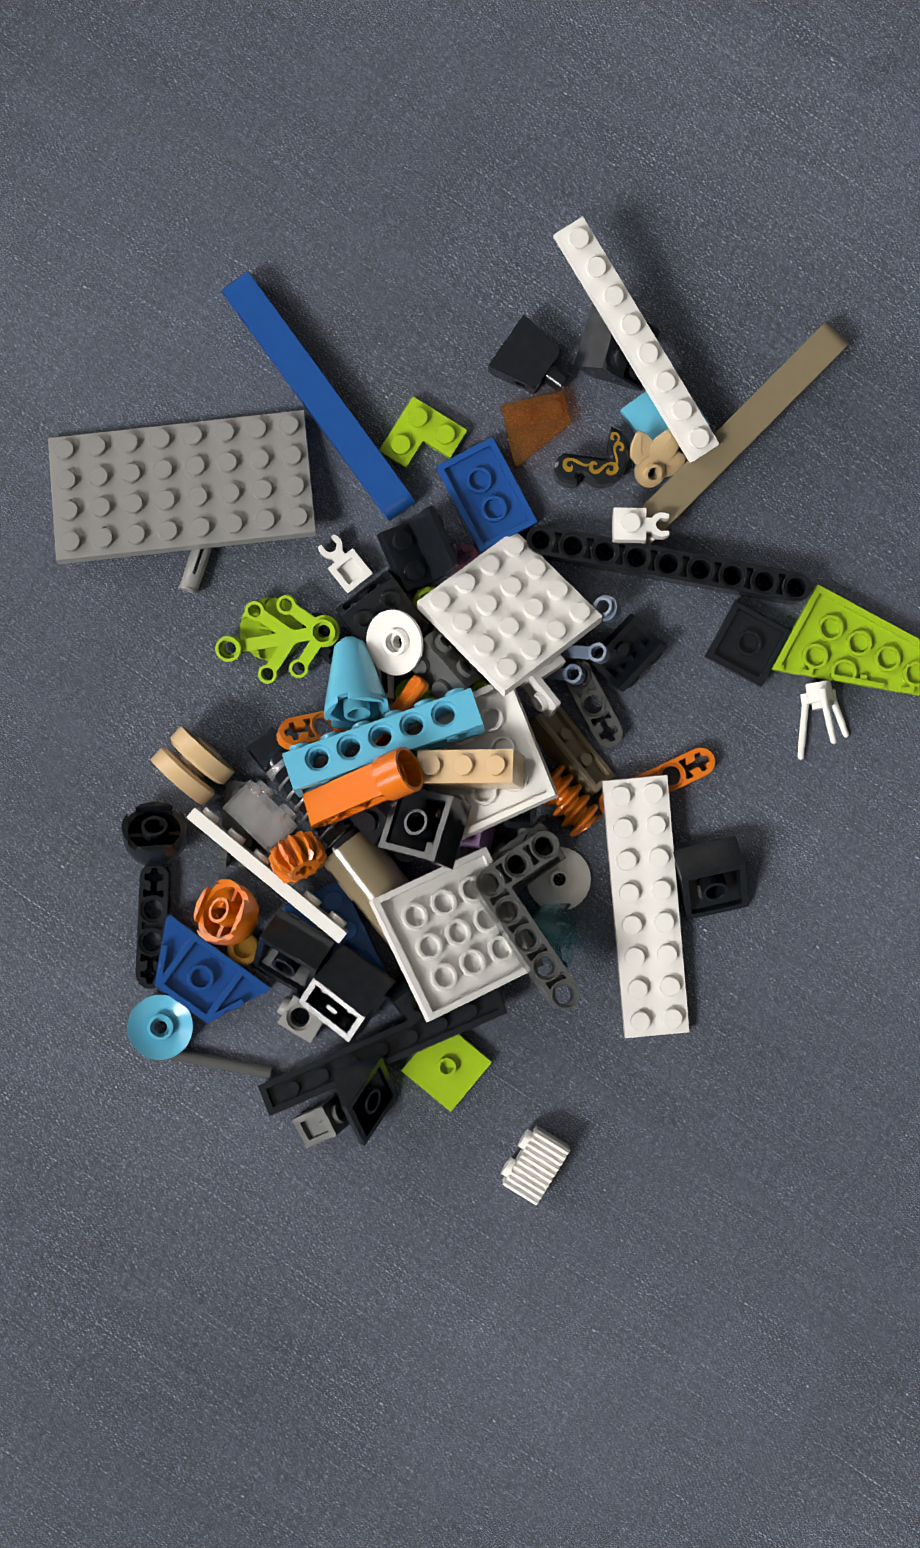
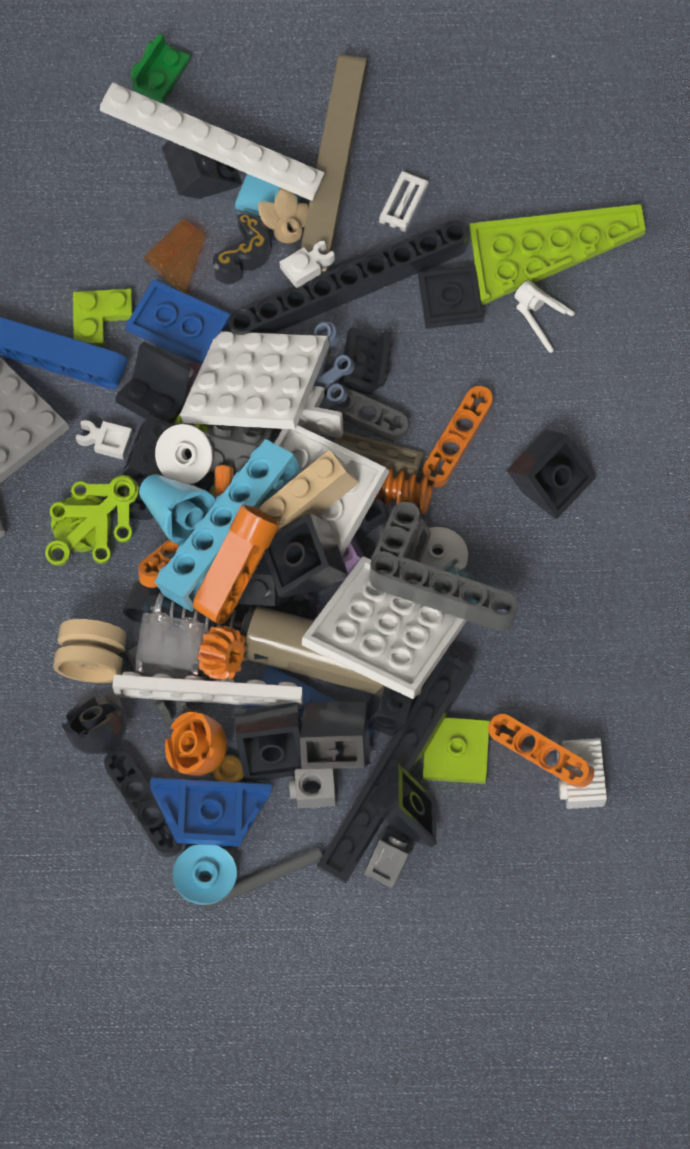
camera: 30 degrees left, 20 degrees down
black torso [488,315,569,394] -> none
white plate [601,775,690,1038] -> none
none -> green bracket [130,34,191,104]
none -> white tile [379,171,428,232]
none -> orange beam [488,714,594,788]

